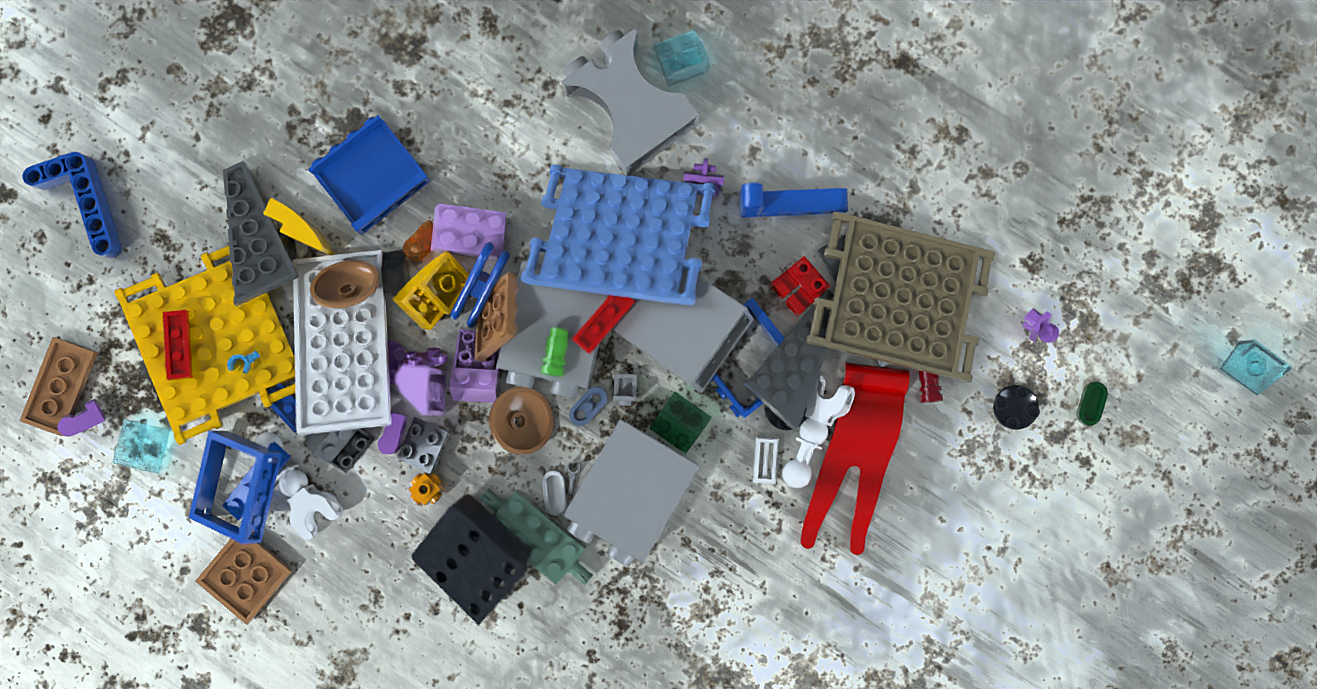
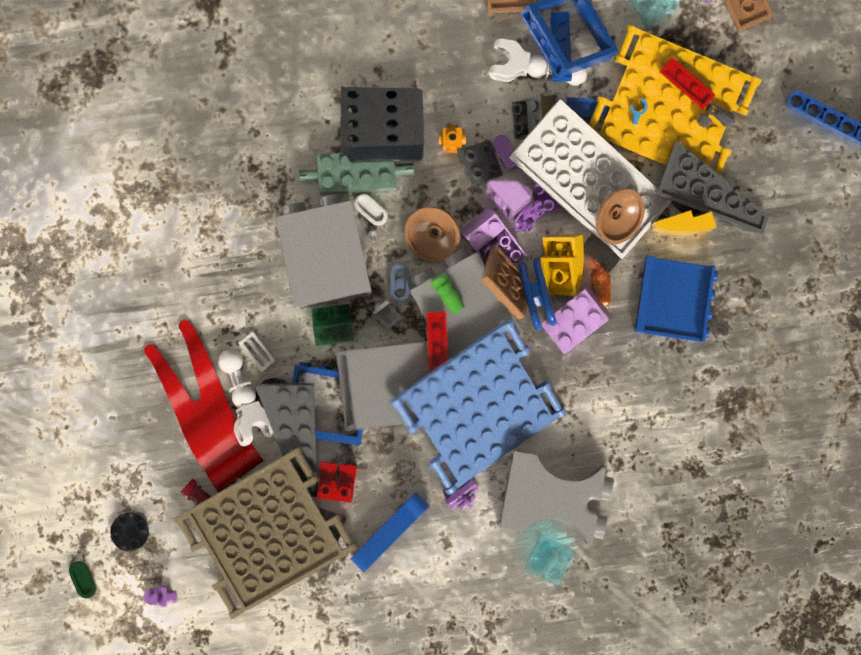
camera: 130 degrees right, 0 degrees up
none -> dark grey piece [696,104,735,128]

